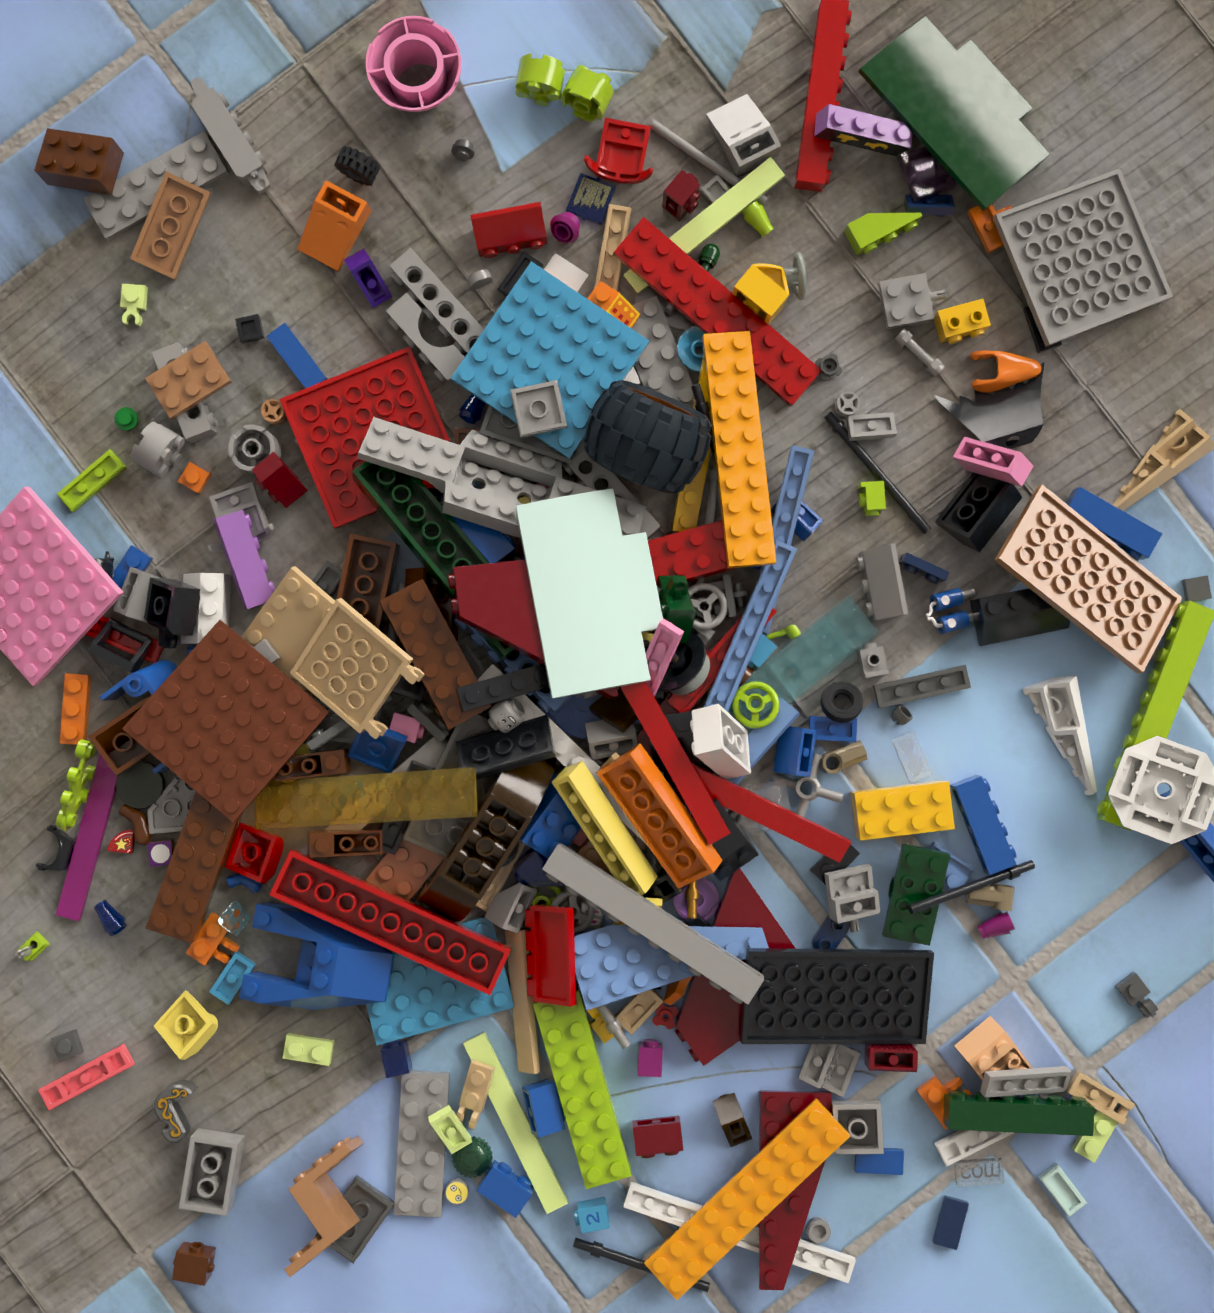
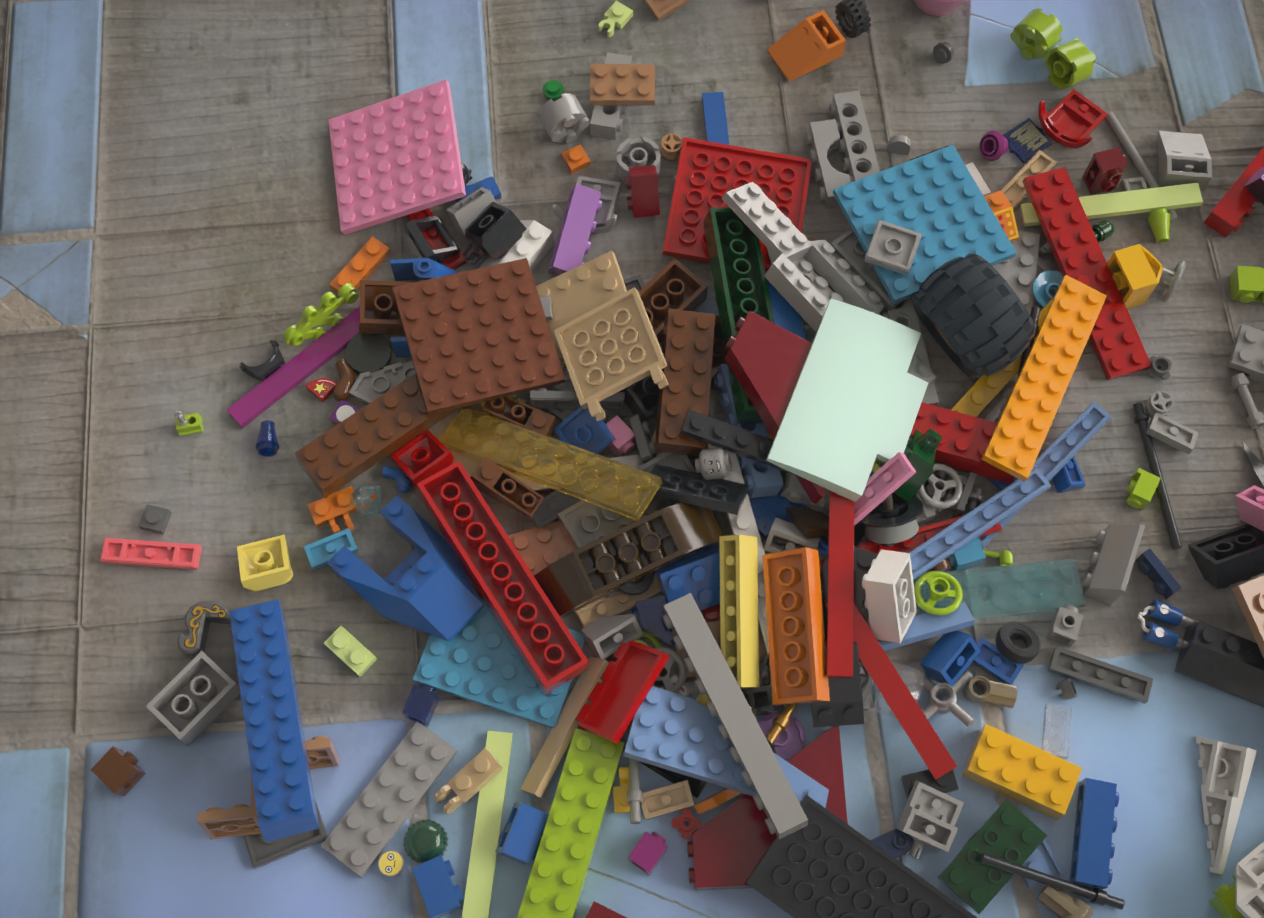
camera: 30 degrees right, 20 degrees down
lime tile [57,449,127,513] -> none
black plate [235,314,265,344] -> none
dark purple slope [344,248,393,308] -> none
yellowish green plate [428,1105,472,1154] -> none
clear blue cone [459,394,485,424] -> none
red slope [470,202,548,258] -> none
none -> blue brick [229,599,319,842]

